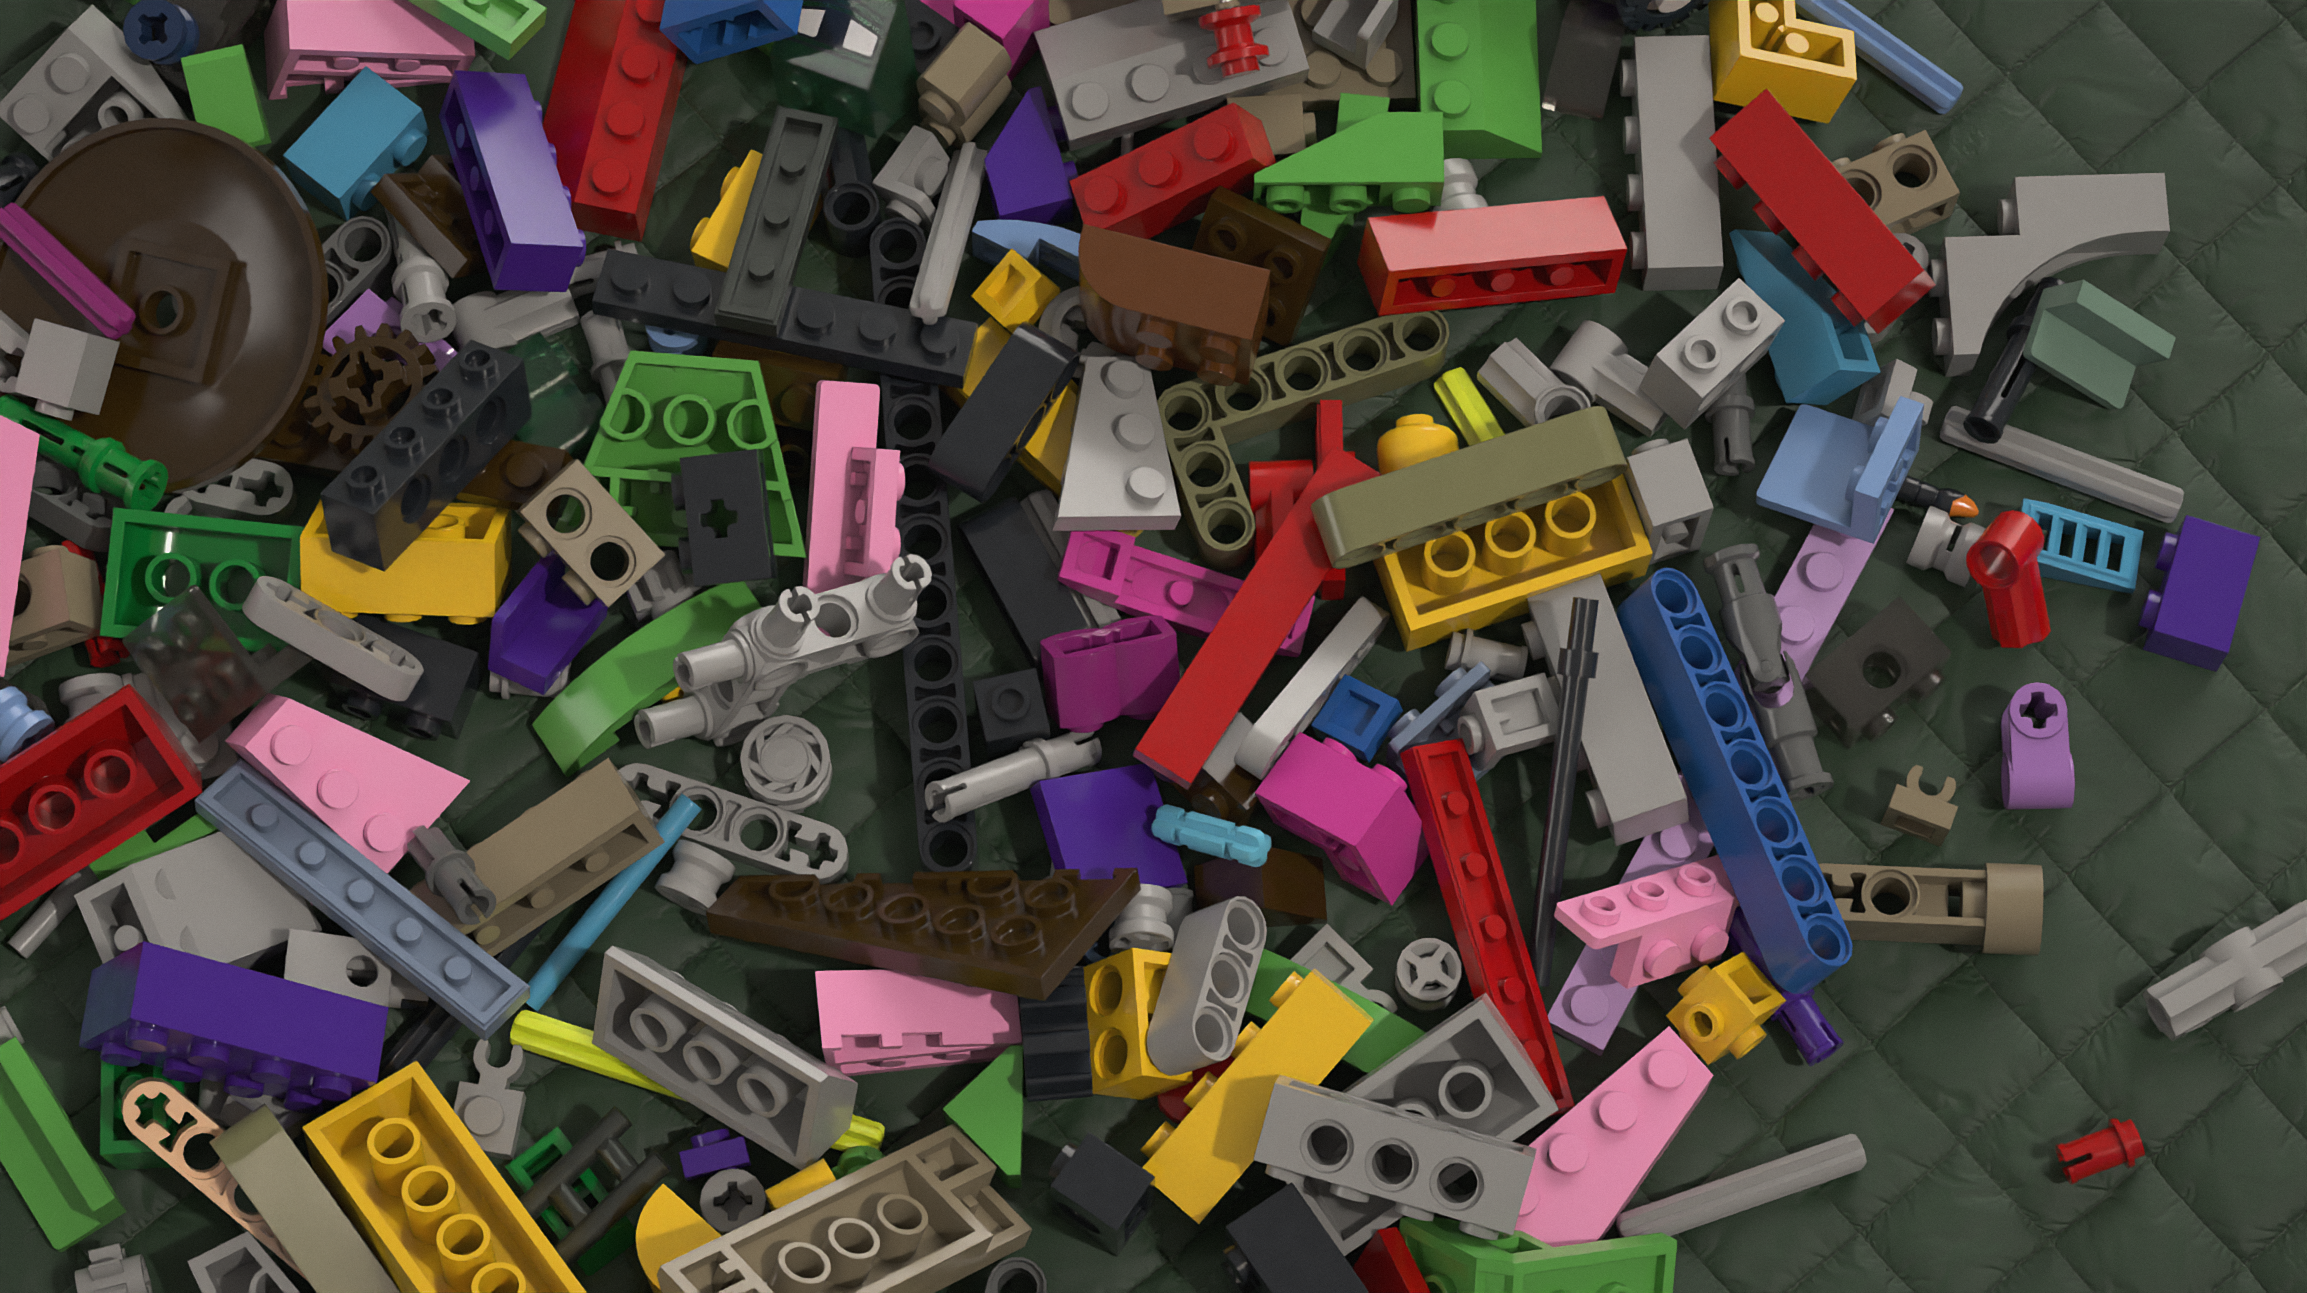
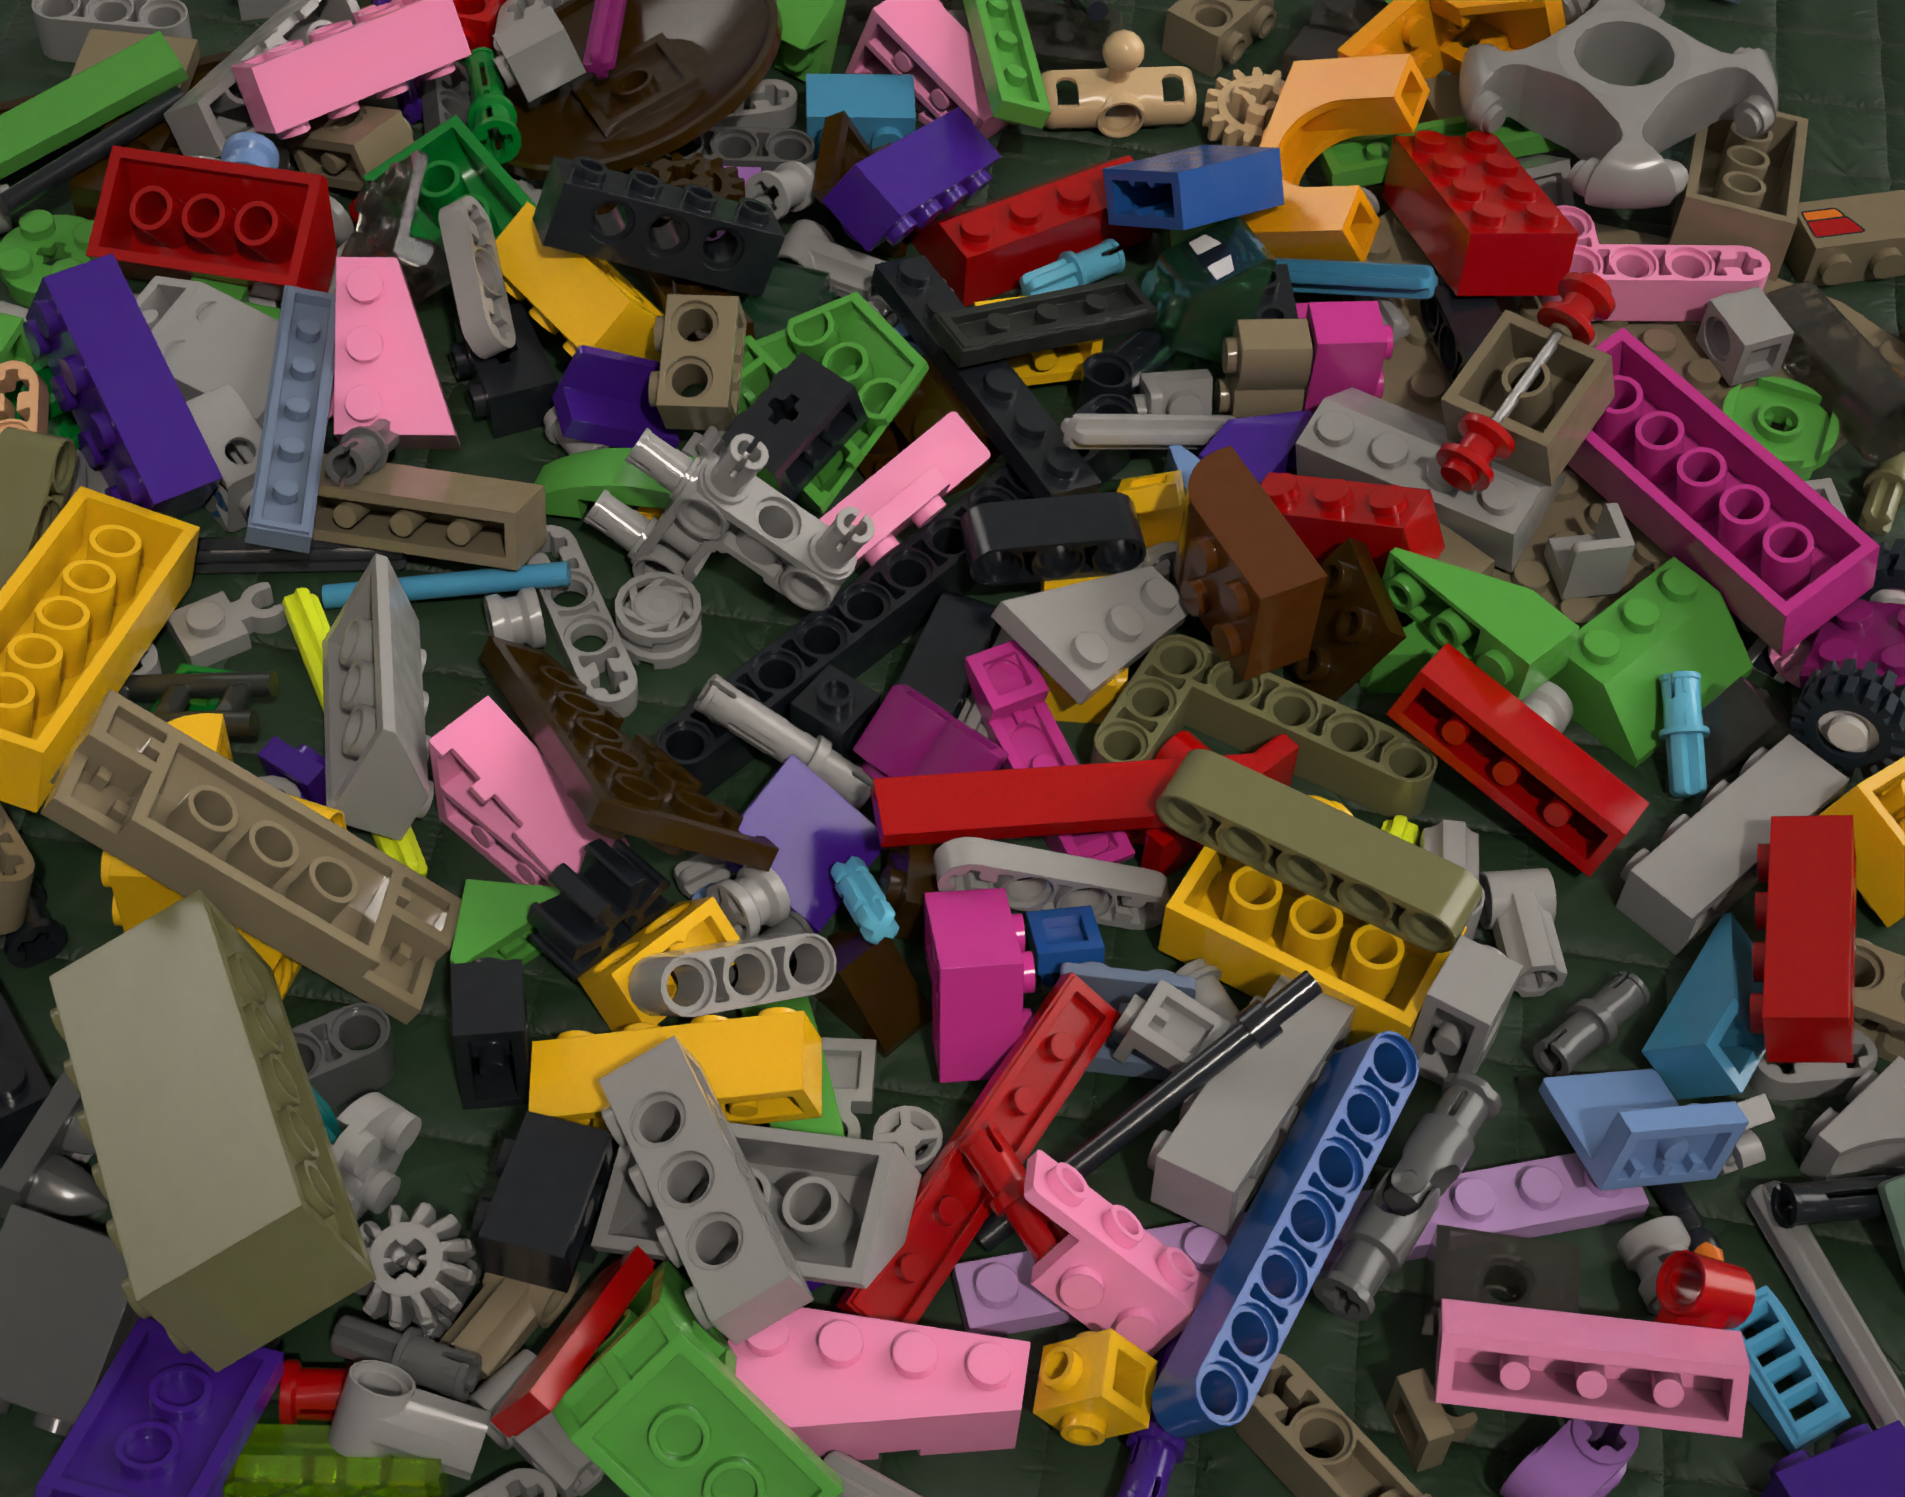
camera: 45 degrees right, 20 degrees down
light grey brick [1639,278,1785,430] -> none
none -> red pin [958,1122,1068,1264]
none -> medium azure axle [1019,238,1126,296]
none -> bright pink brick [1435,1298,1750,1438]
none -> medium azure axle [1659,671,1710,798]

